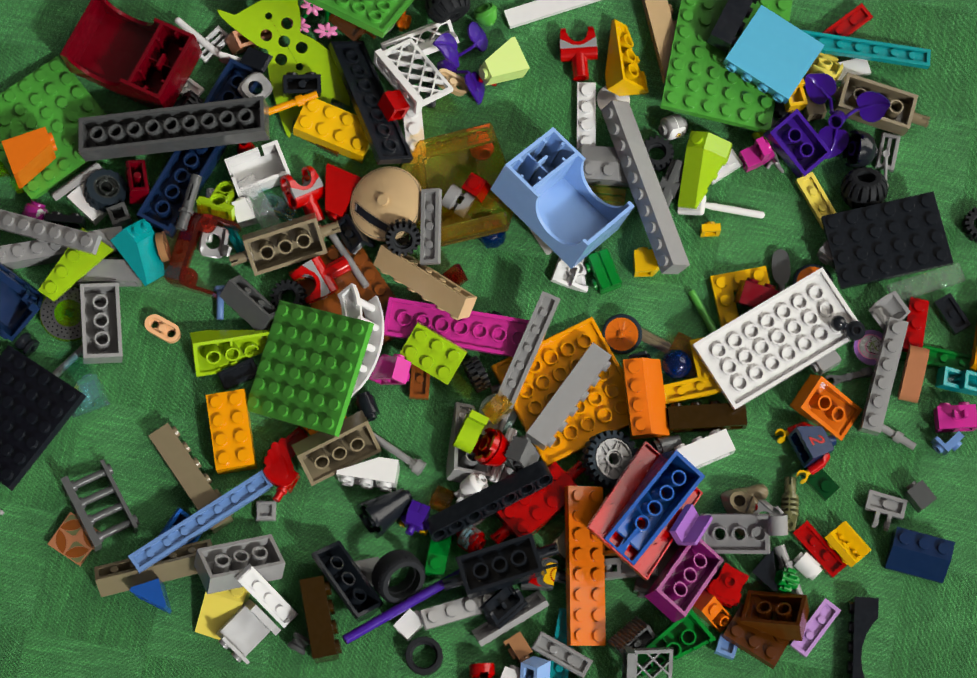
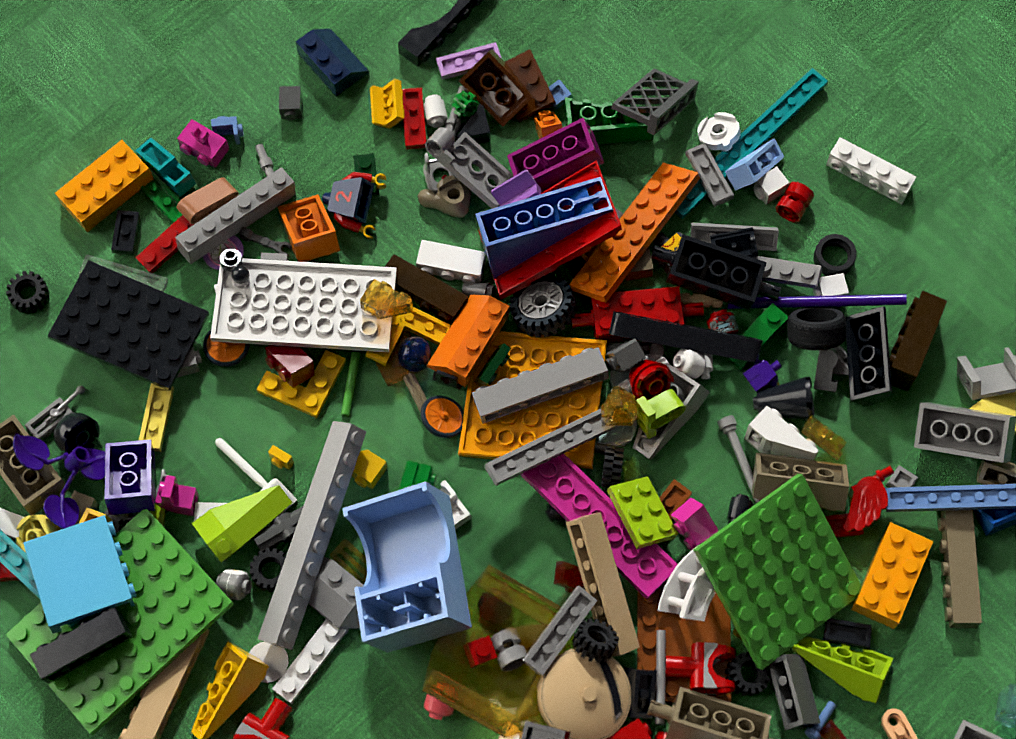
camera: 145 degrees left, 5 degrees down
white tile [235,563,298,628] -> none
dark grey wheel [287,632,310,655] -> none
clear orange slope [429,485,455,512] -> none
medium nougat brick [503,632,533,664] -> none
dark grey brick [608,616,656,659] -> none
red piece [705,562,749,608] -> none
dark grey piece [771,249,791,291] -> none
olive hinge [781,476,799,531] -> none
black wheel [841,167,888,209] -> none
light grey hinge [864,490,908,532] -> none
light grey piece [869,291,911,331] -> none
none -> clear yellow slope [360,279,413,319]
none -> dark green plate [474,343,511,386]
none -> clear yellow slope [802,415,847,461]
none -> dark grey leg [814,348,839,392]

